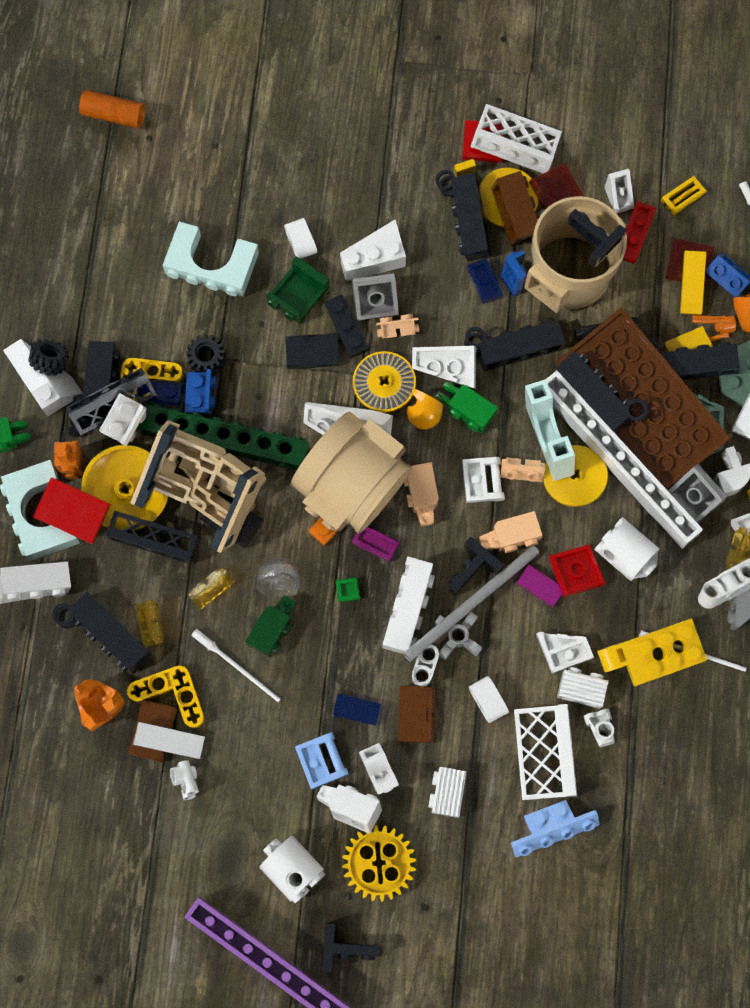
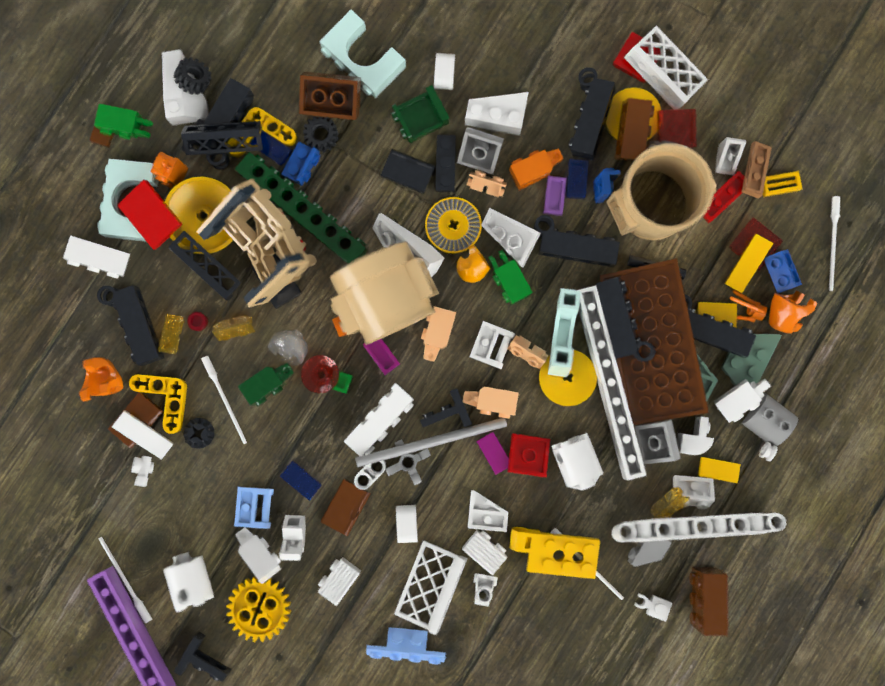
camera: 25 degrees right, 10 degrees up
white bracket [99,393,147,446] -> none
yellow tile [454,159,476,177] -> none
black bracket [567,208,627,268] -> none
none -> white piece [99,537,152,624]
none -> black gear [183,418,214,449]
none -> dark red tile [187,312,208,331]
none -> reddish brown brick [299,72,361,120]
none -> clear red dish [301,355,339,394]
none -> orange hinge [509,149,563,190]
none -> medium lavender tile [543,176,567,216]
none -> medium nougat tile [741,141,772,199]

